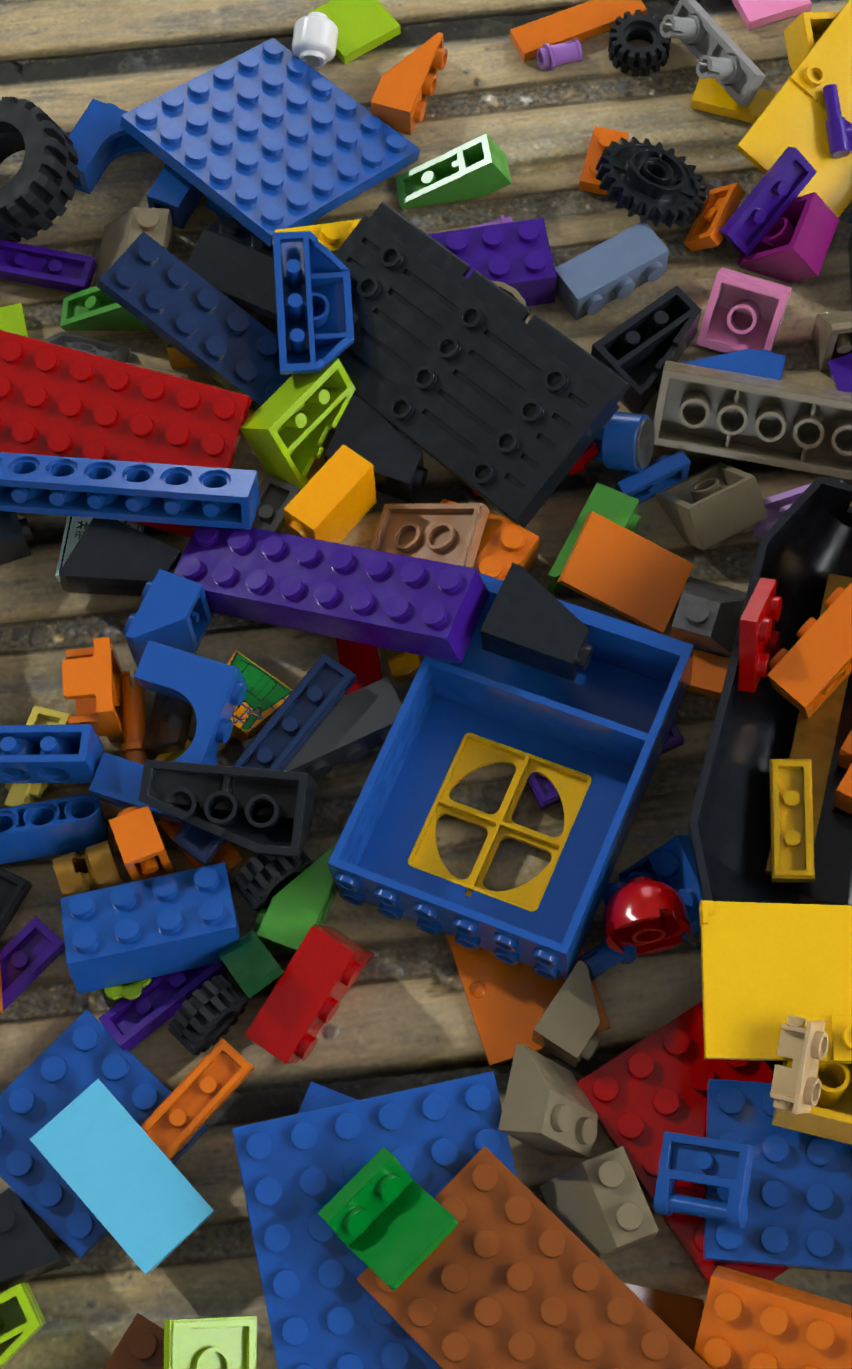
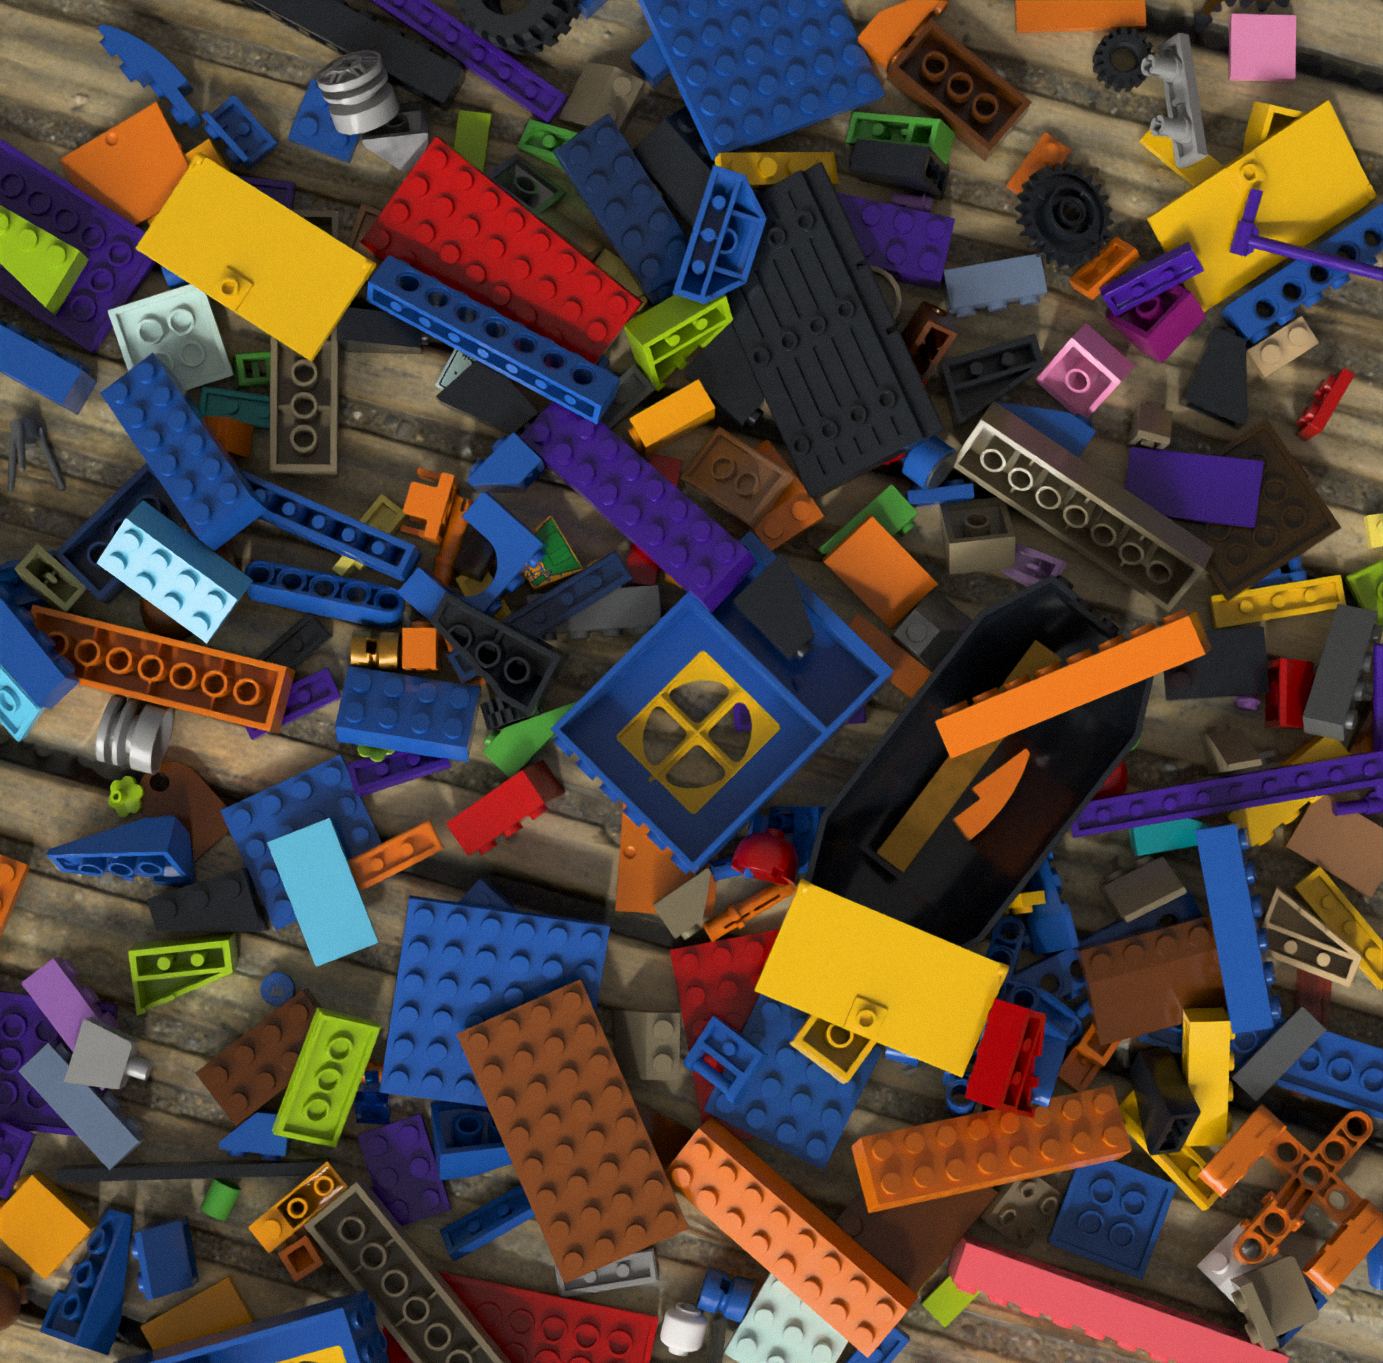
camera: 20 degrees right, 20 degrees up
black tyre [168,974,248,1056] -> none
dark green slope [218,929,284,999] -> none
green bracket [318,1147,458,1290] -> none
dark tan slope [498,1044,598,1159] -> none
medium lavender pin [536,39,583,71] -> none
red plate [738,577,782,693] -> none
yellow tile [769,759,815,883] -> none
tan hinge [769,1015,829,1115] -> none
none -> blue tile [261,972,296,1006]
none -> orange pin [702,883,796,943]
none -> black slope [849,139,950,201]
none -> reddish brown brick [886,19,1032,162]
none -> reddish brown torso [901,301,958,382]

